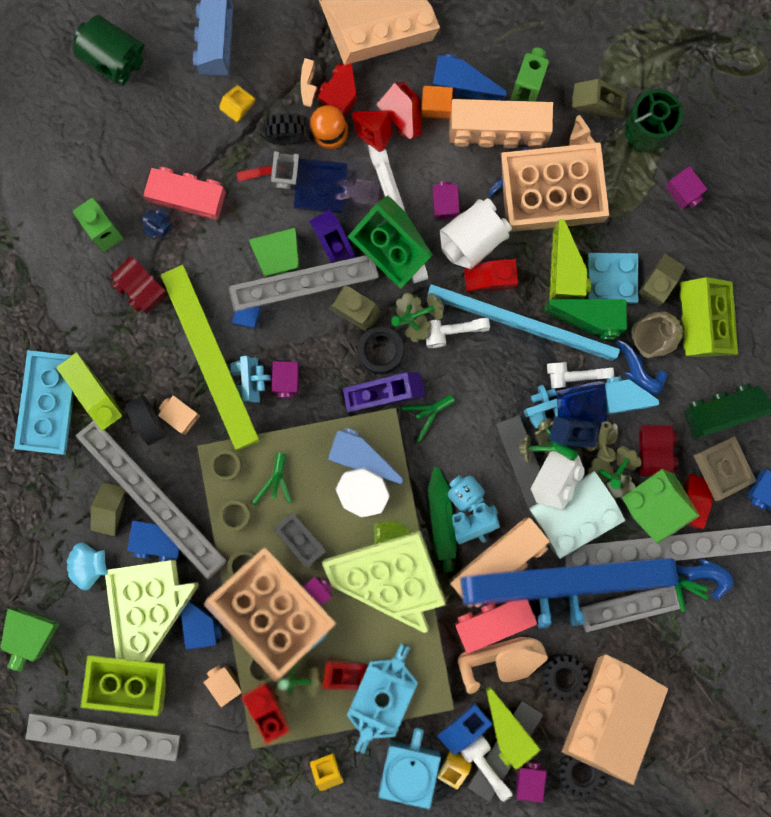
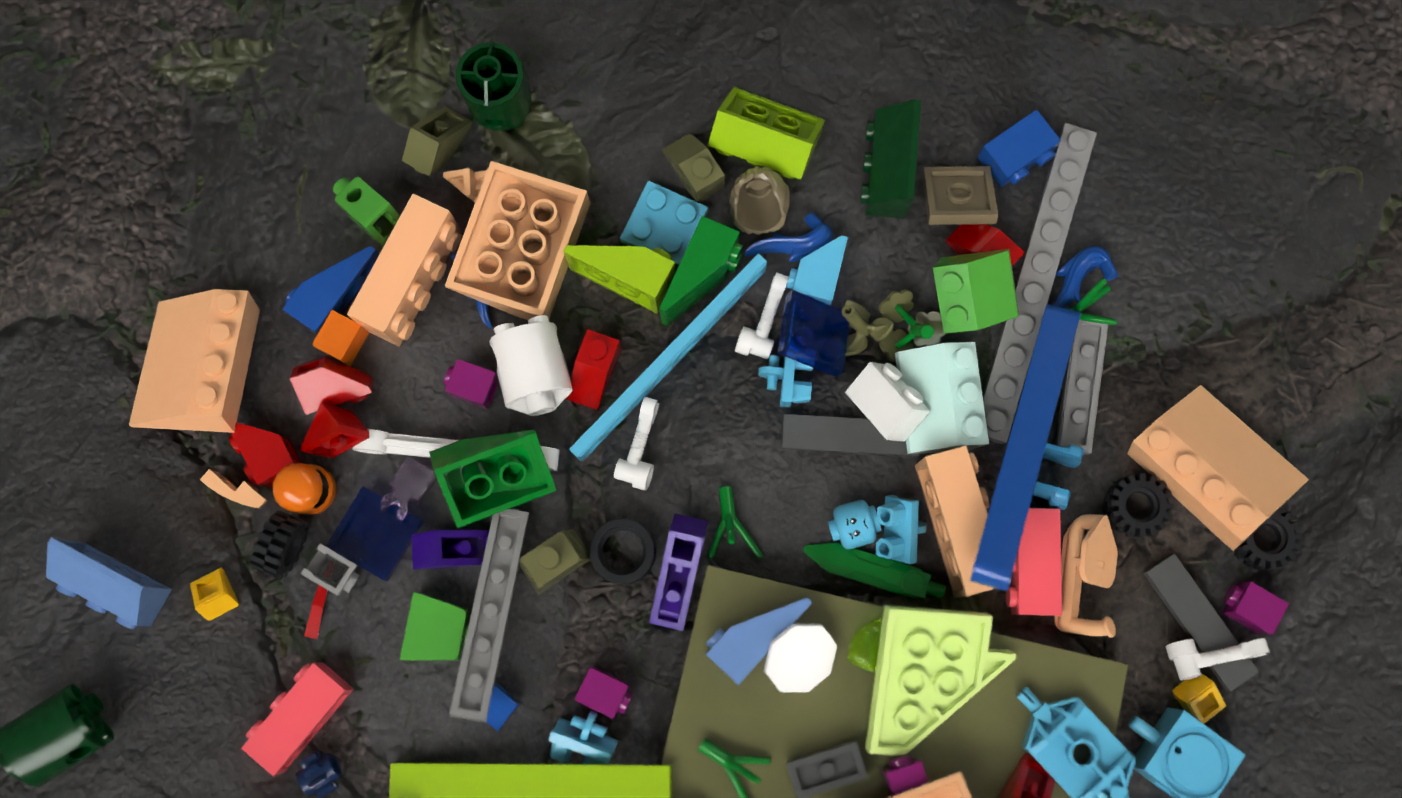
camera: 65 degrees left, 5 degrees down
olive plant [391,293,444,342] -> none
blue slope [437,701,492,755] -> none
lime slope [486,686,540,770] -> none
plant [519,418,578,463] -> none
dark blue slope [549,416,602,447] -> none
dark red brick [638,425,678,476] -> none
magenta brick [665,166,707,209] -> none

